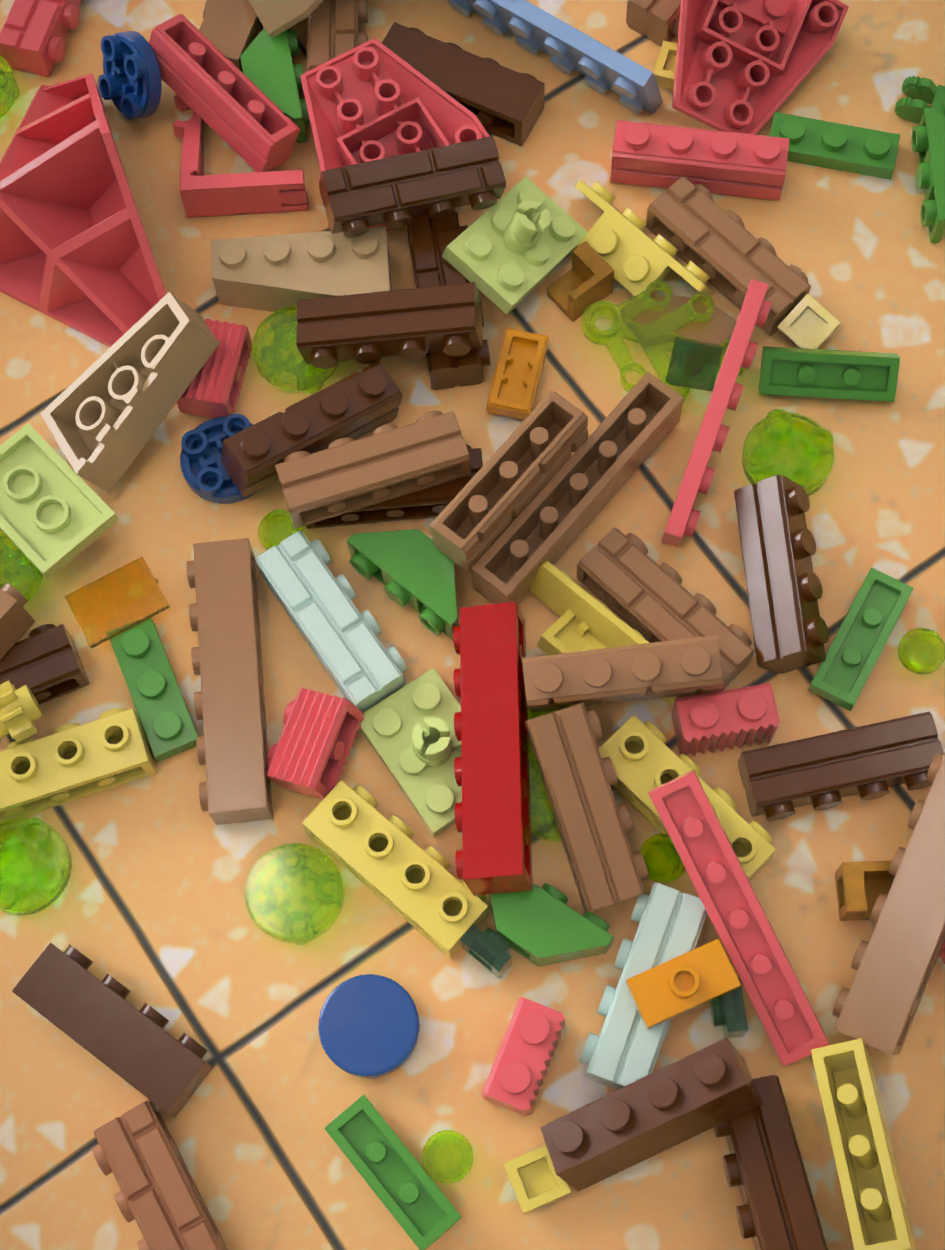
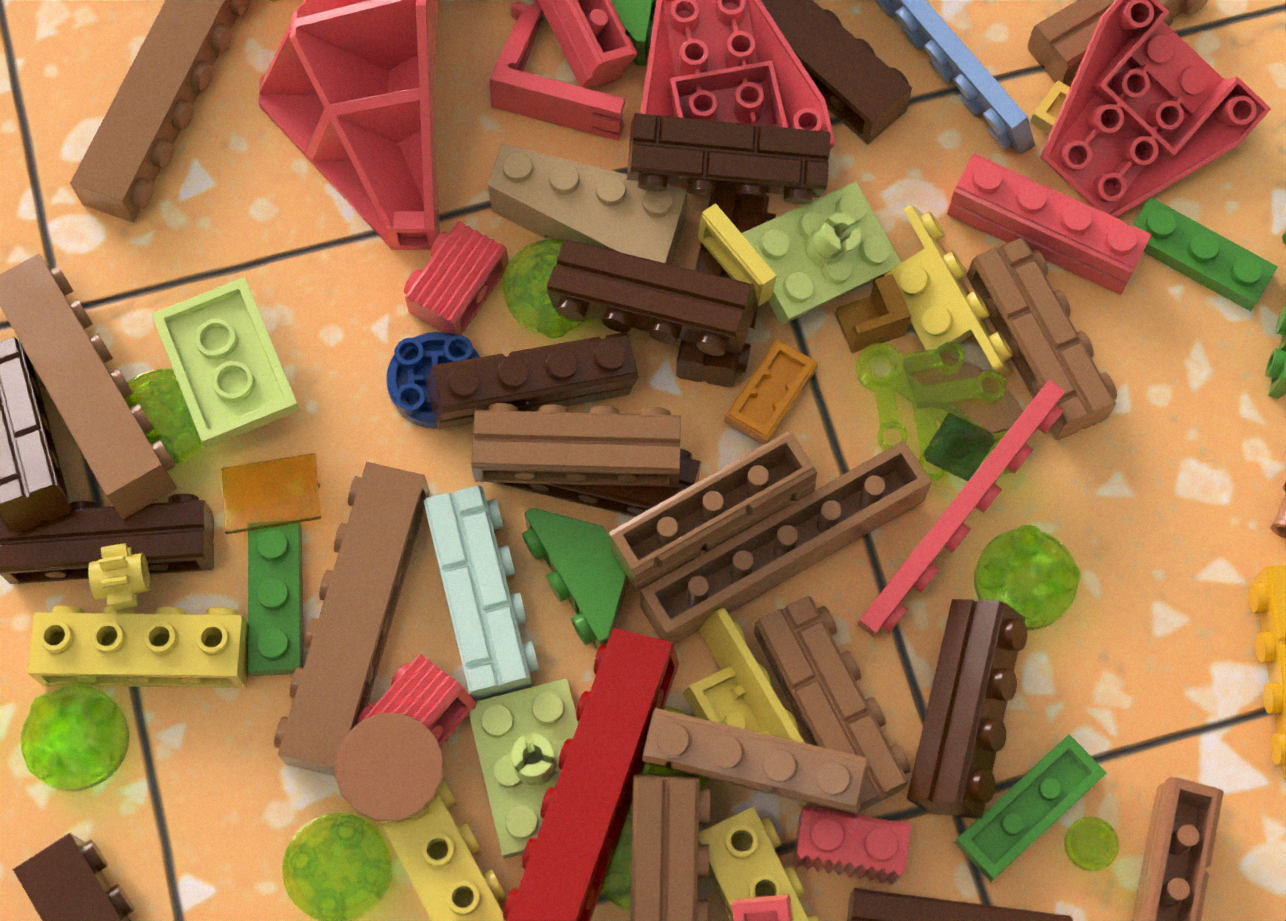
camera: 15 degrees right, 0 degrees up
tan wedge [40,291,220,493] -> none
clear neon green plate [258,510,304,550] -> none
bright green plate [758,346,900,402] -> none
light yellow plate [777,293,841,349] -> none
none -> nougat tile [335,713,444,822]
none -> light yellow tile [698,203,777,307]

